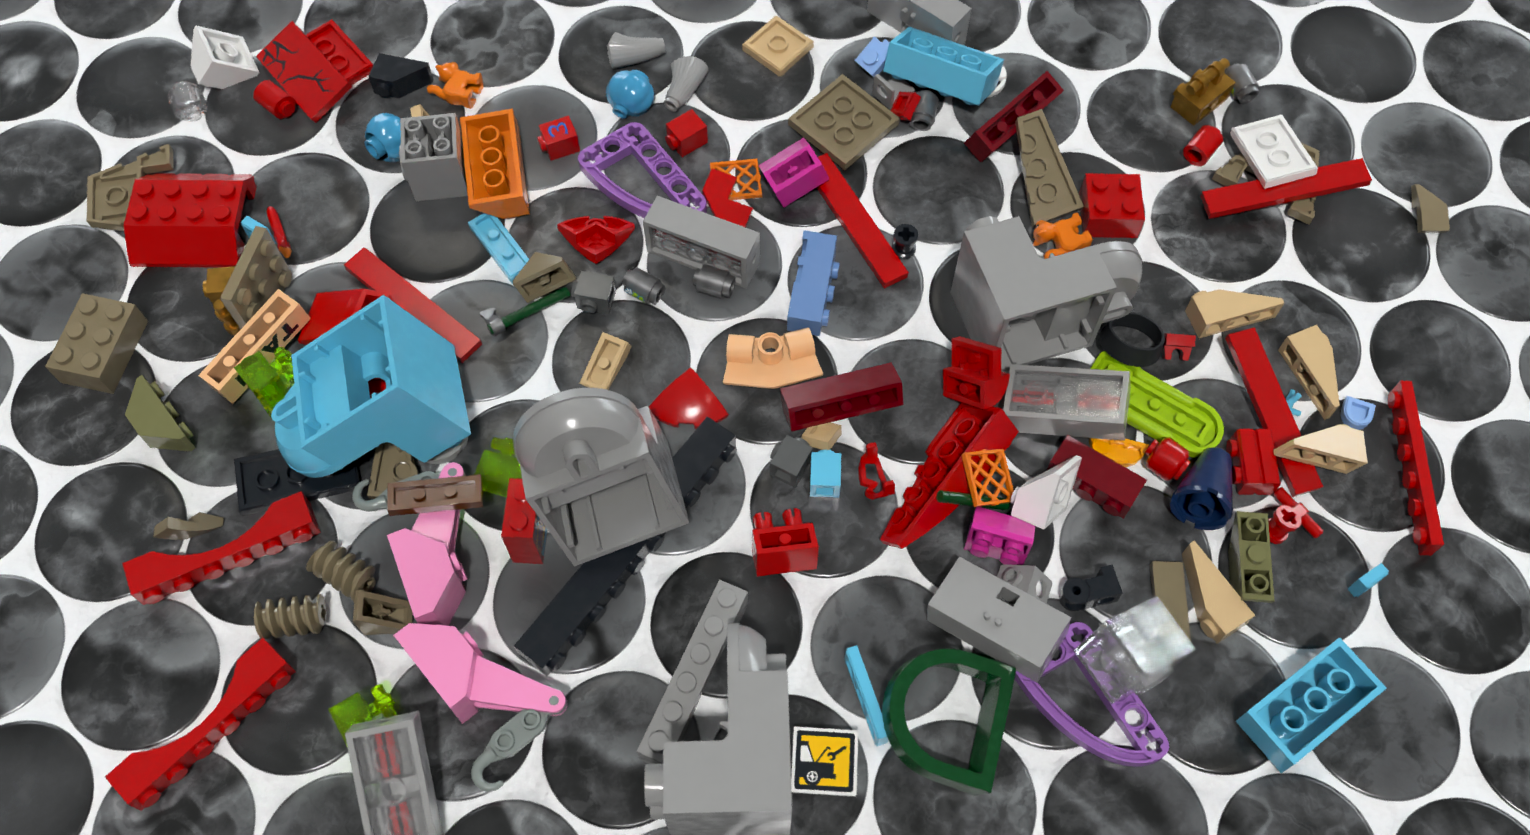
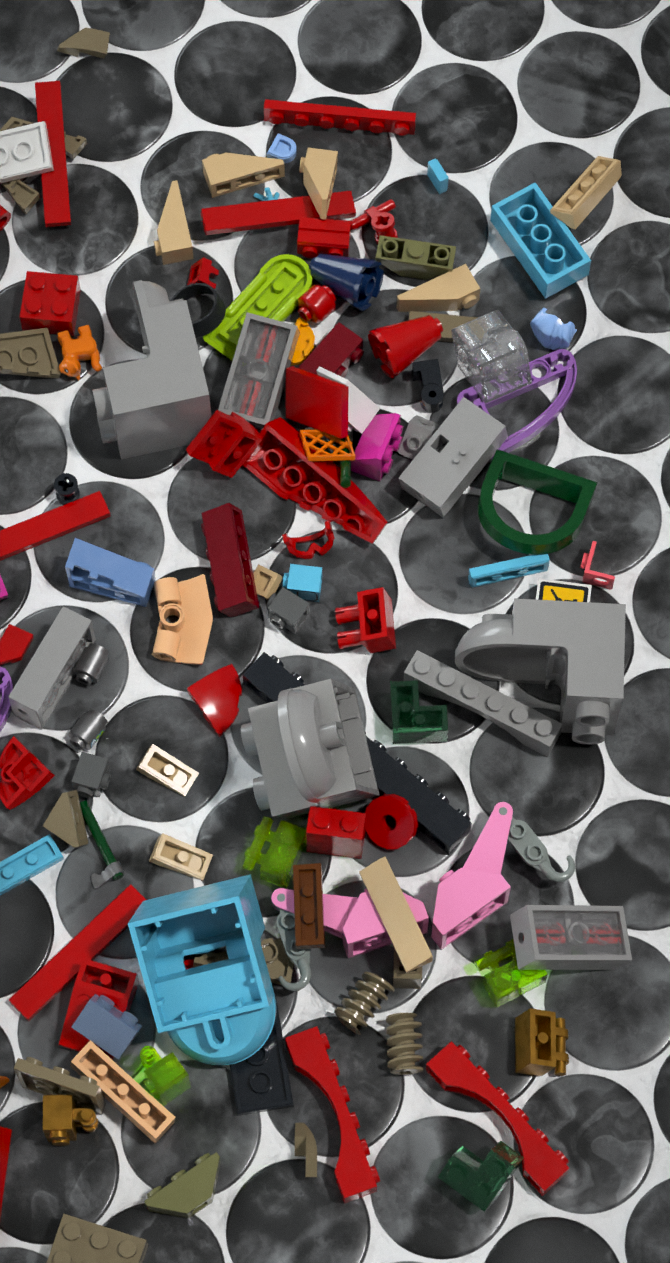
camera: 85 degrees left, 5 degrees up
none -> sand blue brick [71,994,142,1060]
none -> tan slope [149,833,213,881]
none -> red tile [286,366,349,439]
none -> tan slope [359,857,433,973]
none -> red tile [365,794,418,849]
none -> red cone [368,315,443,378]
none -> clear green brick [390,680,448,744]
none -> clear green brick [438,1141,524,1212]
none -> pearl gold brick [515,1008,569,1076]
none -> light blue hair [530,308,577,350]
none -> tan slope [550,156,622,229]
none -> coral bracket [580,541,615,589]

